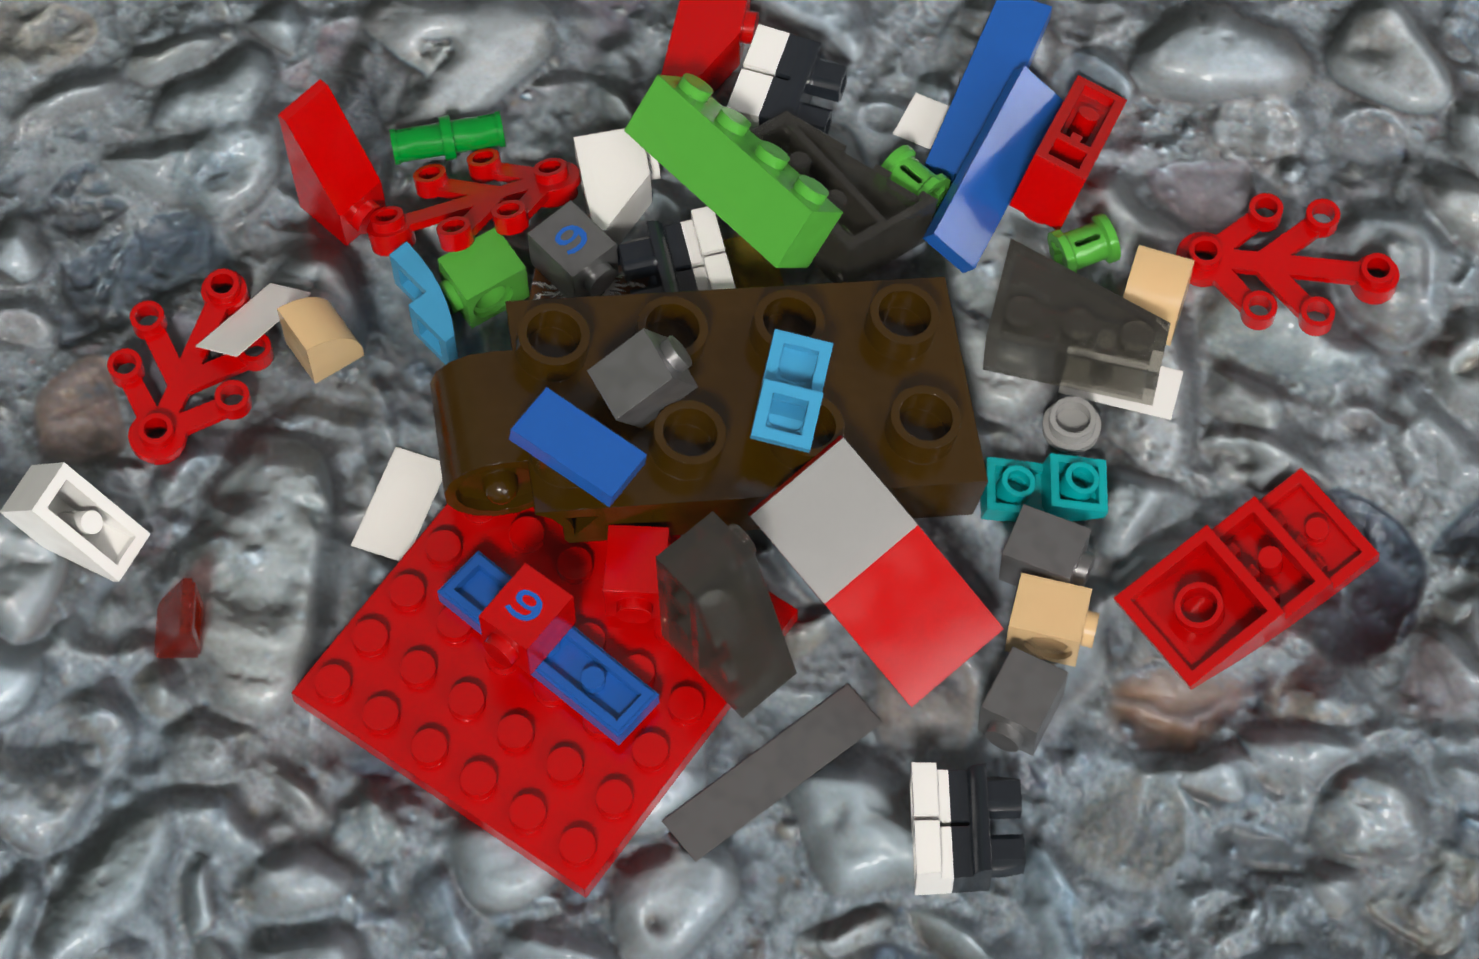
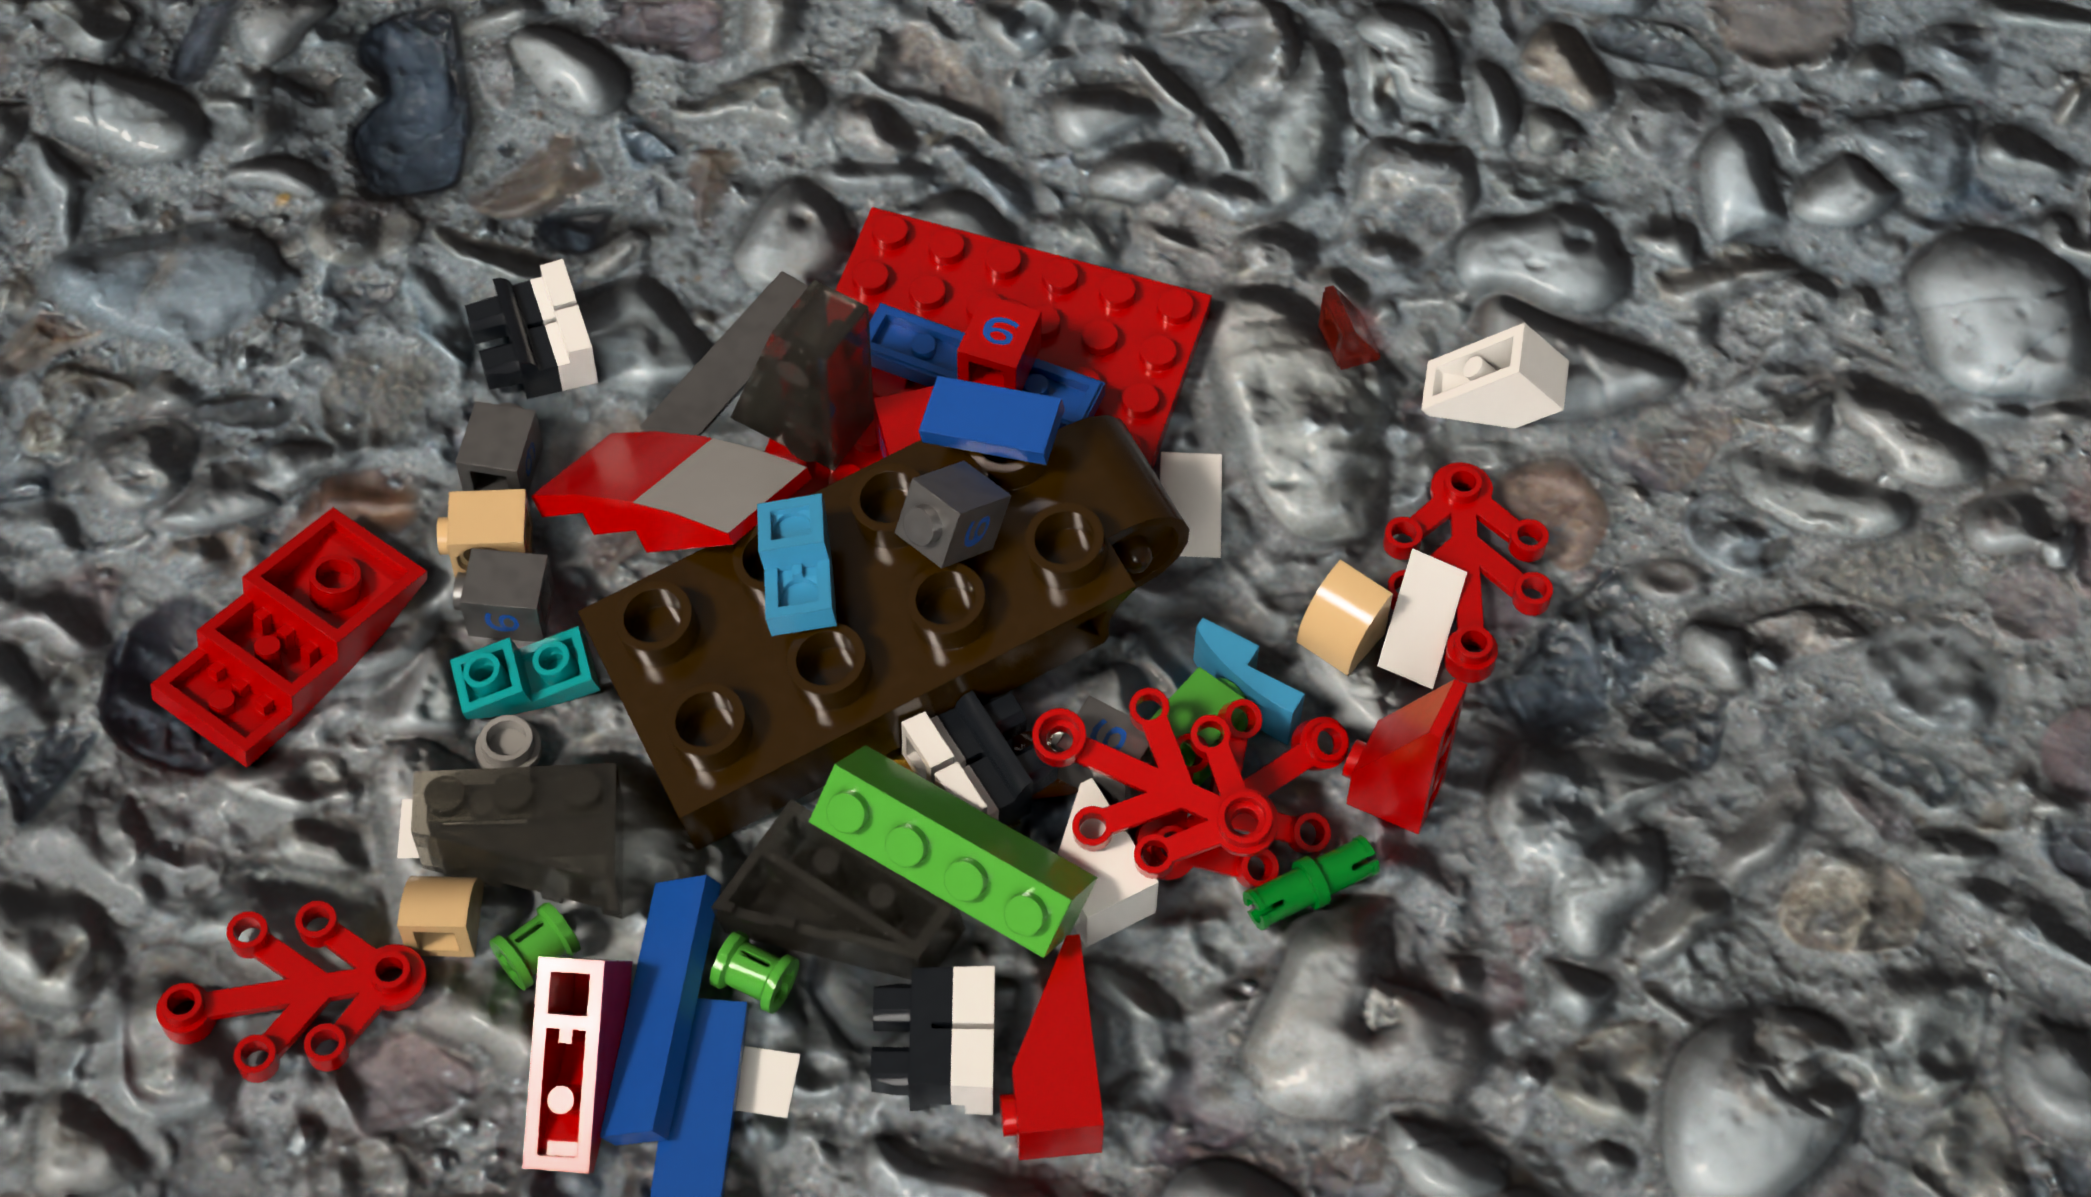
camera: 160 degrees right, 5 degrees down
none -> red plant [1032,688,1279,879]

